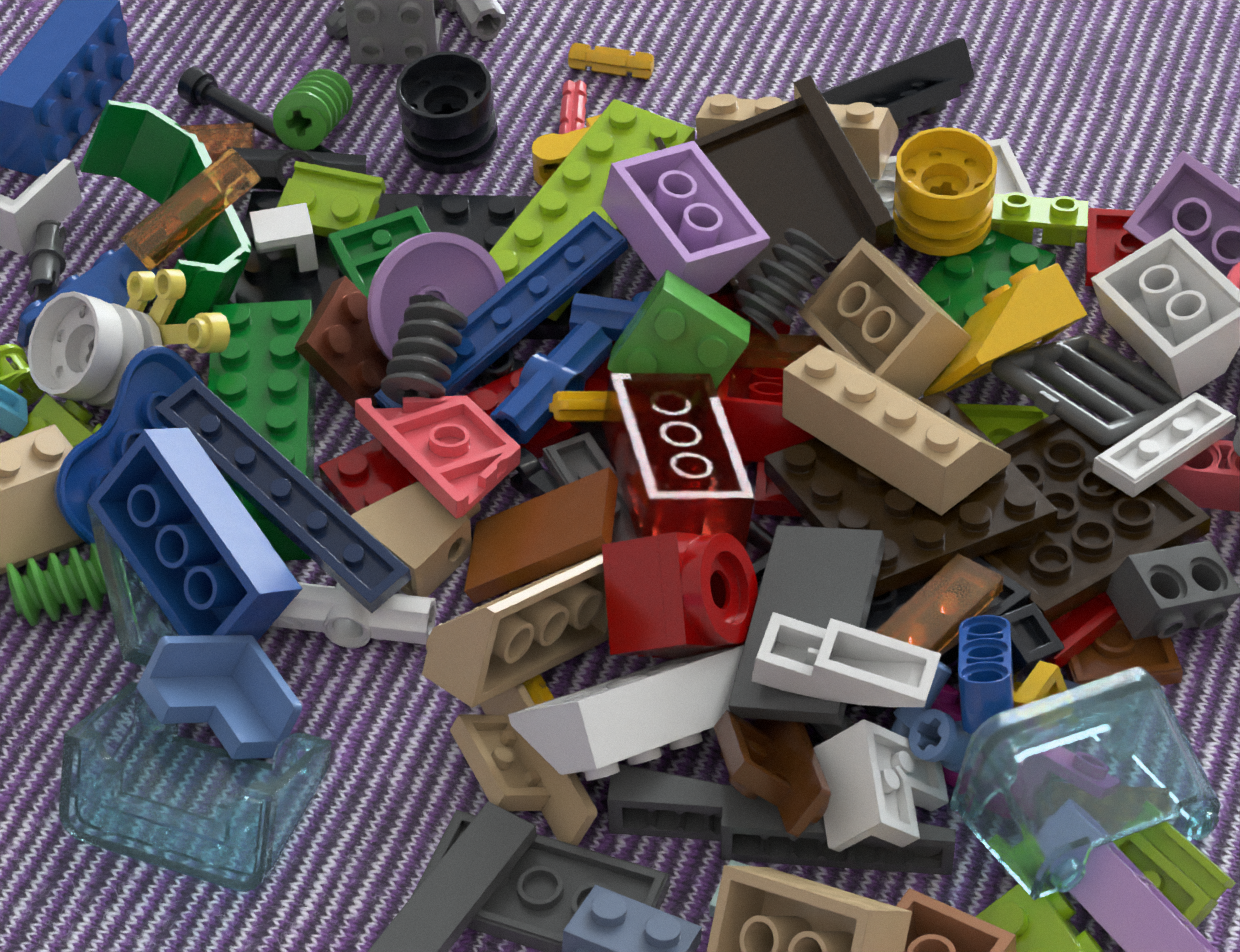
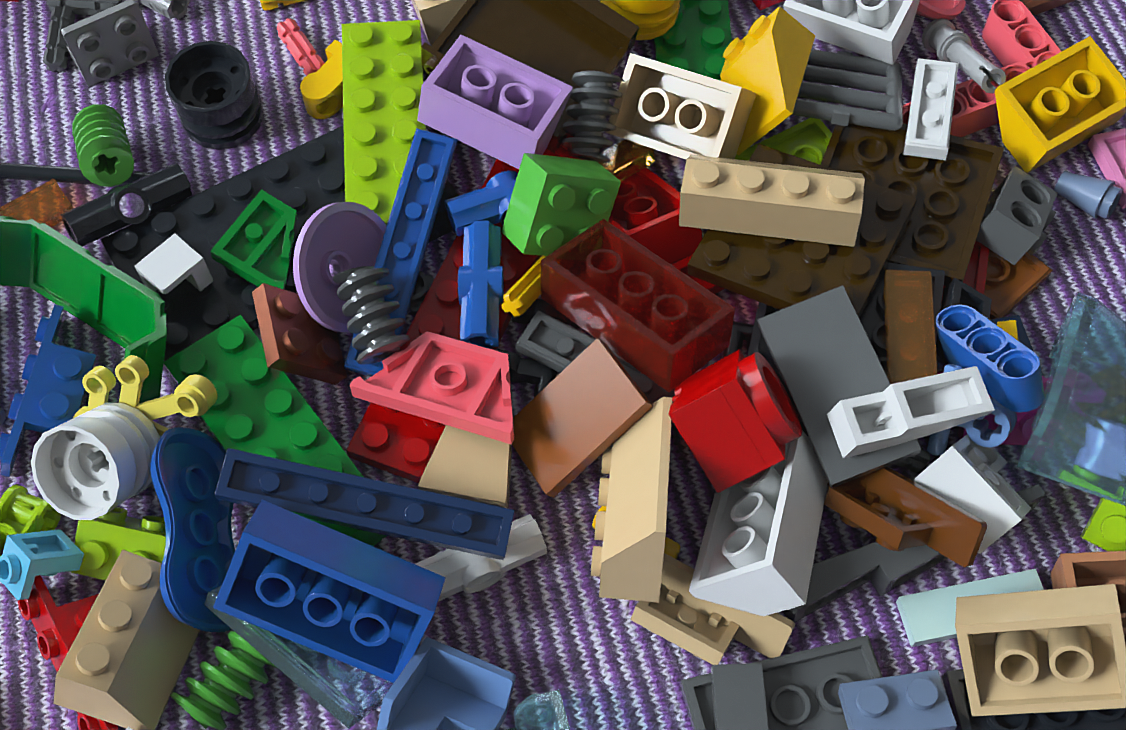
camera: 35 degrees left, 15 degrees up
clear orange tile [121,147,261,271] -> none
lime plate [277,161,386,237] -> none

